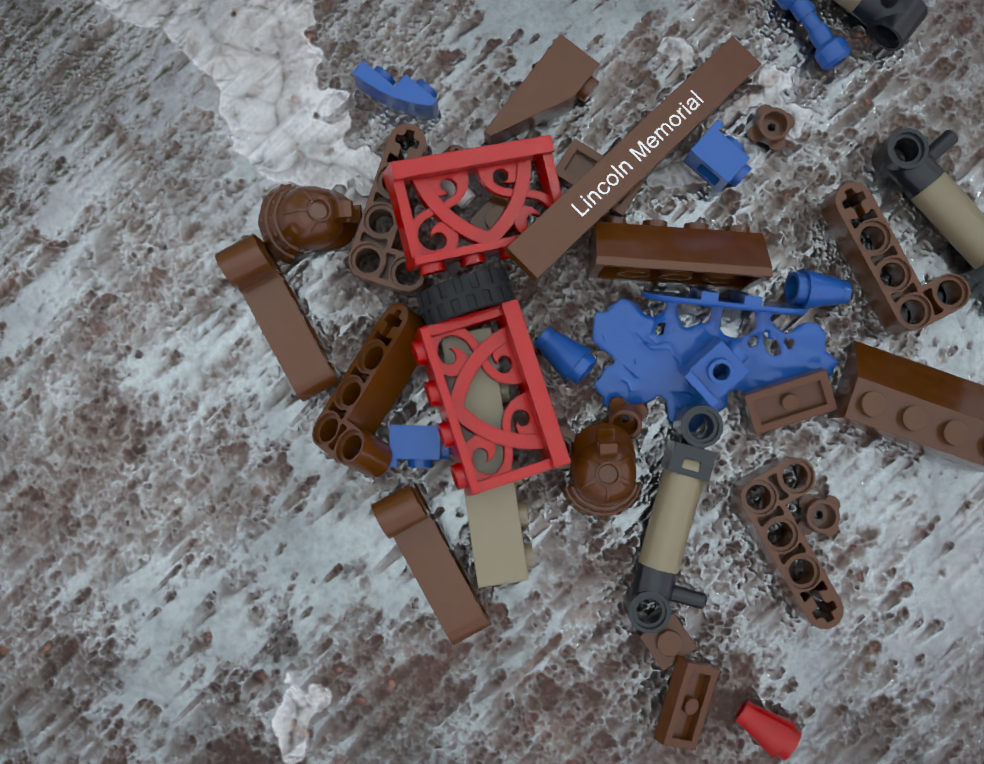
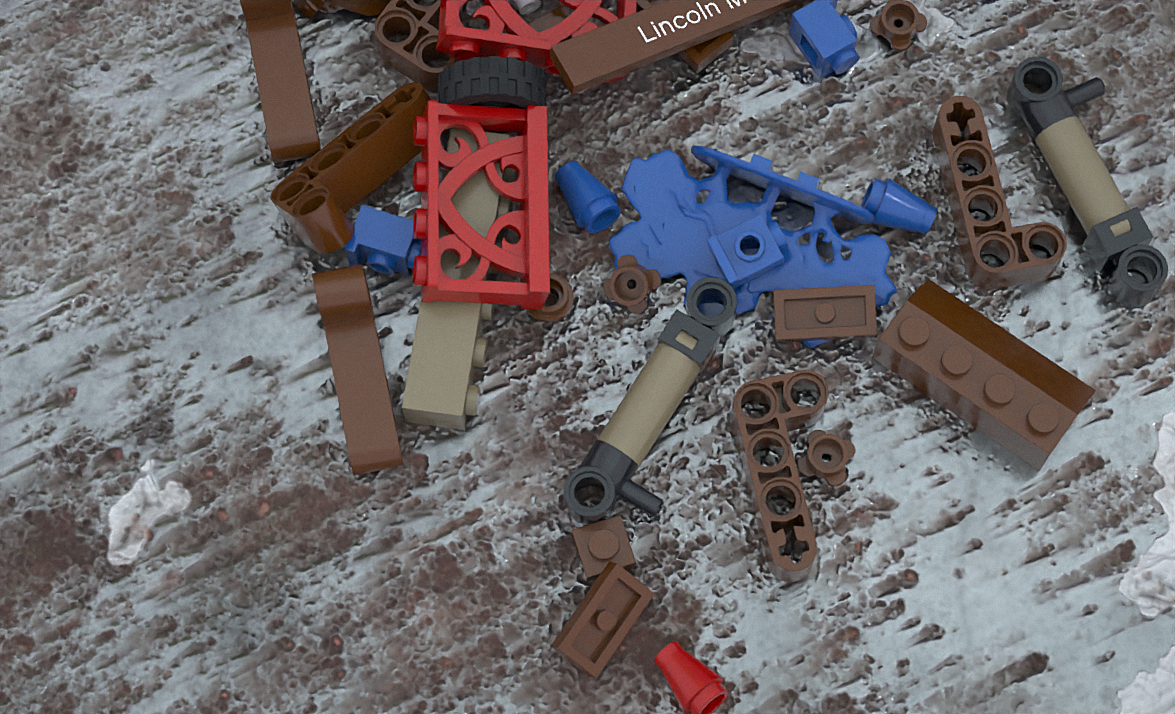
camera: 15 degrees right, 15 degrees down
reddish brown helmet [560,422,643,519] -> none
reddish brown slope [588,216,772,289] -> none

